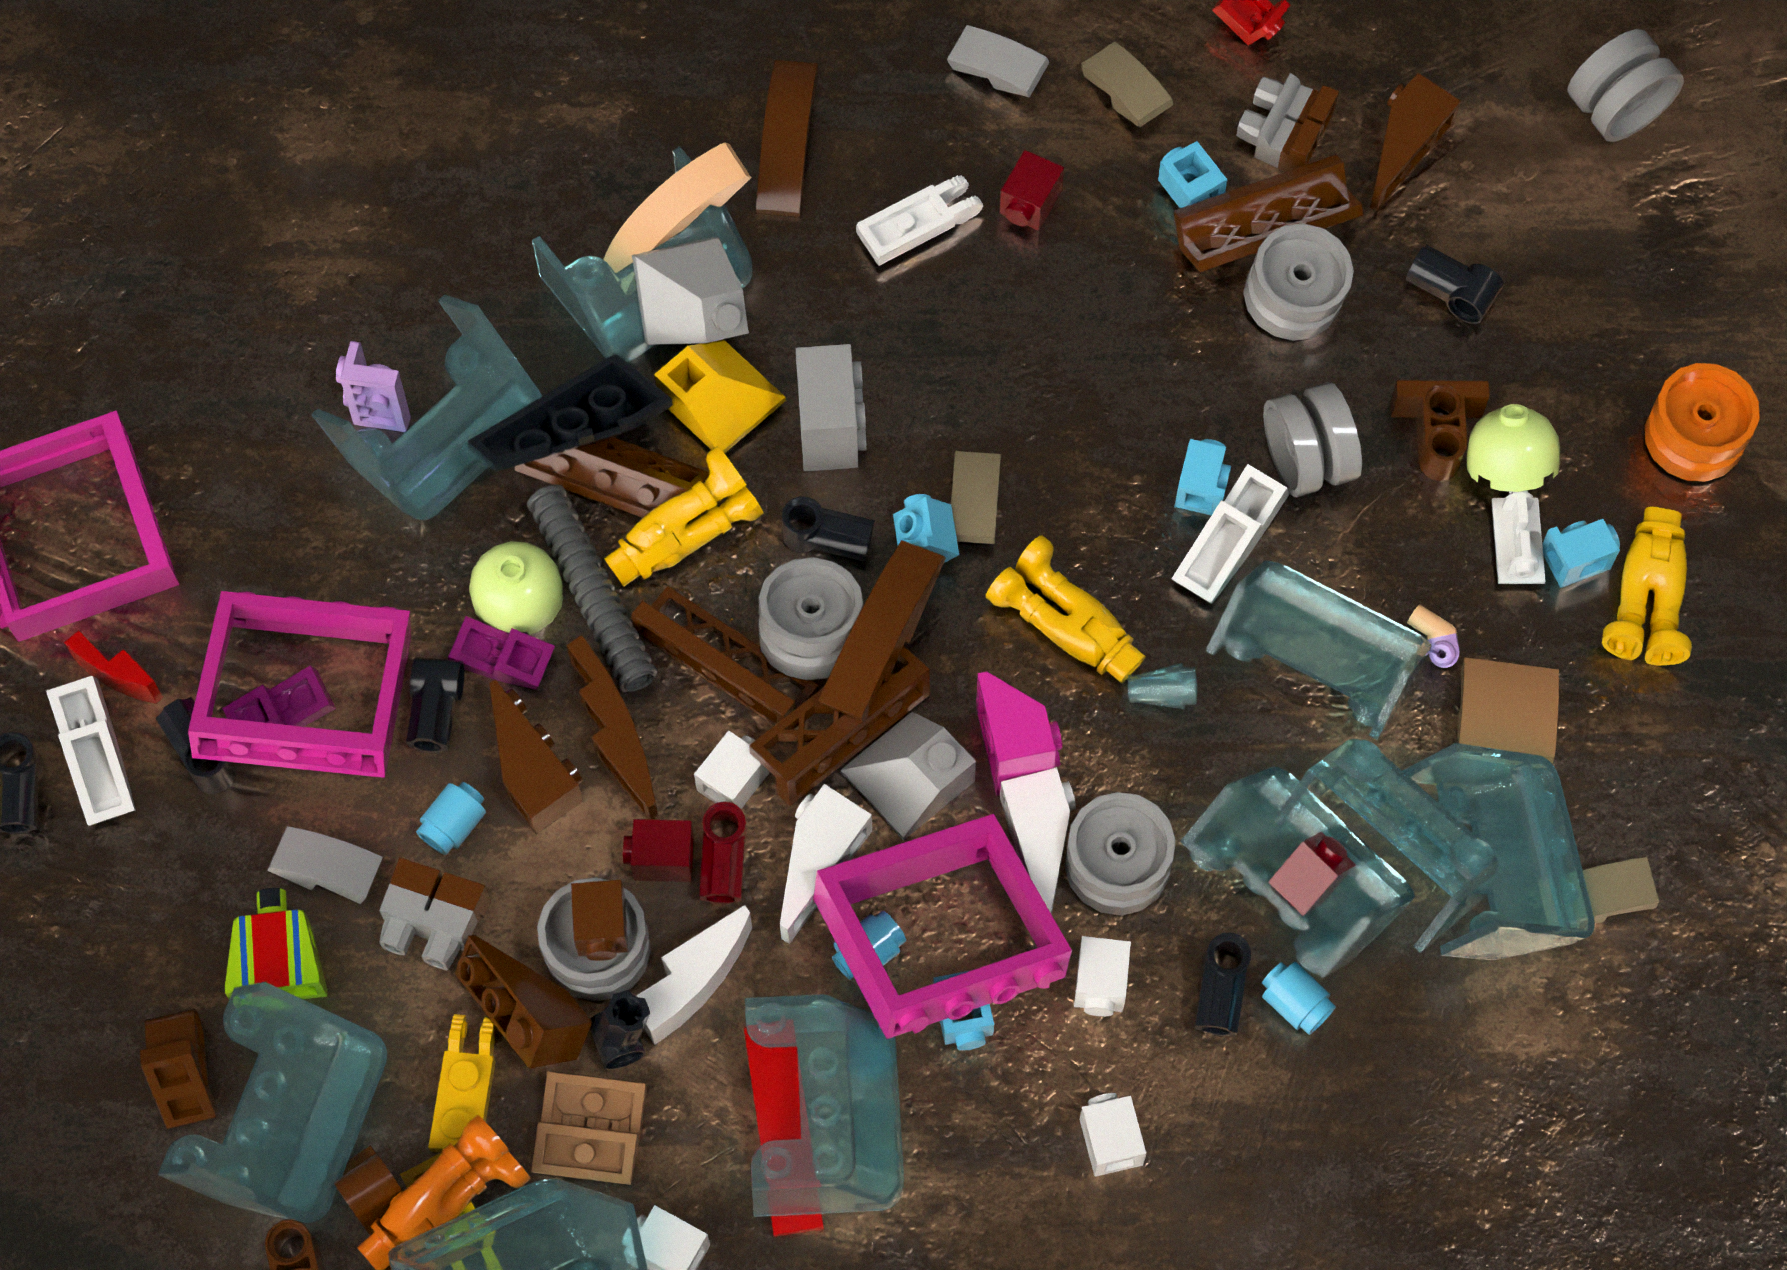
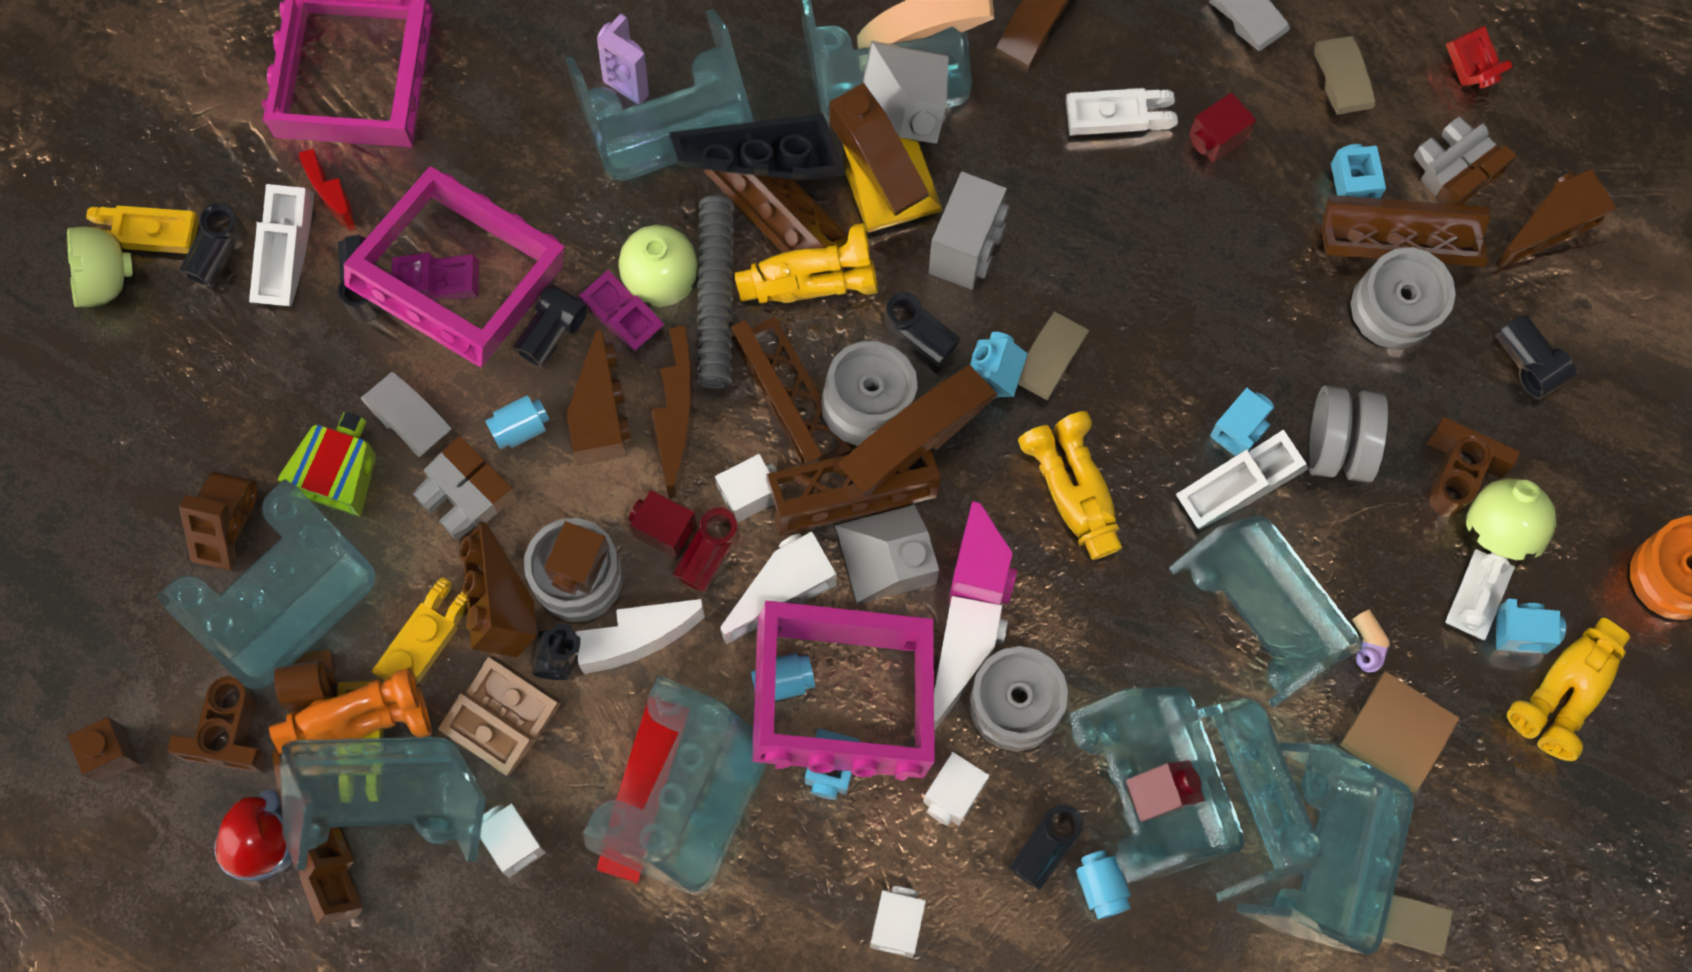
camera: 25 degrees right, 5 degrees up
clear light blue cone [1128,663,1197,710] -> none
none -> reddish brown slope [830,82,929,216]

